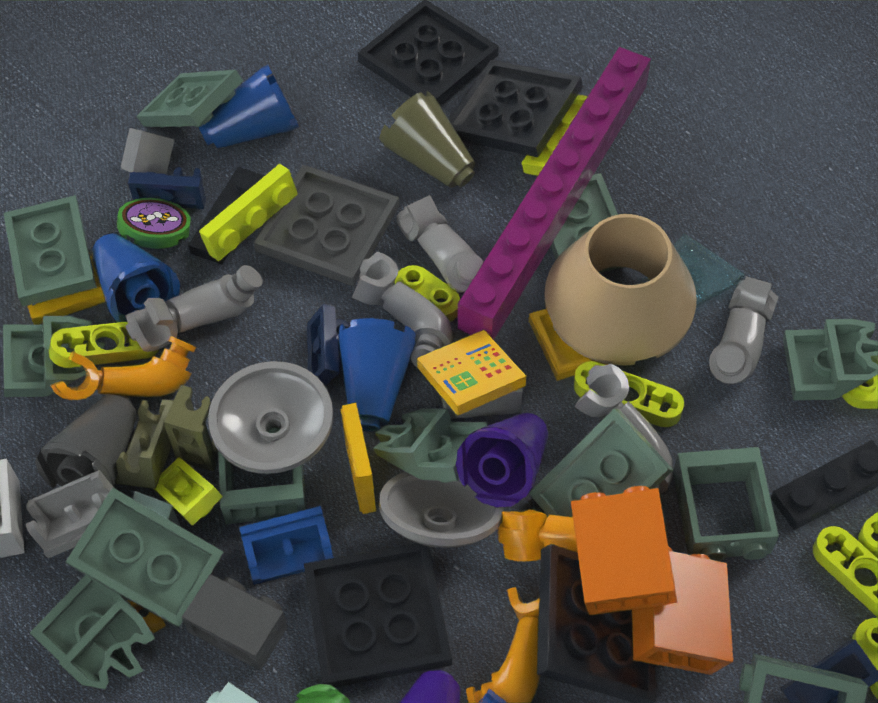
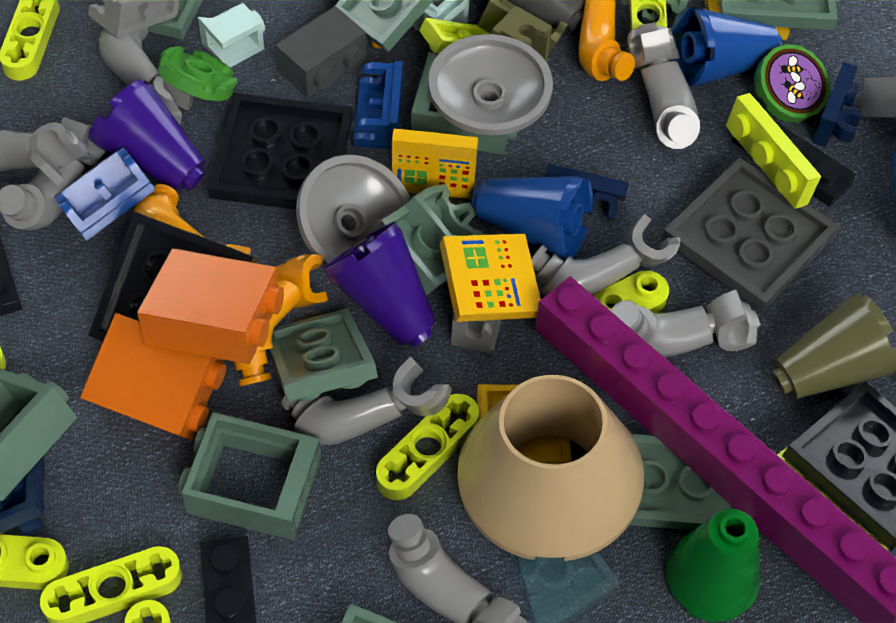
camera: 105 degrees right, 0 degrees up
none -> green cone [665,509,761,623]

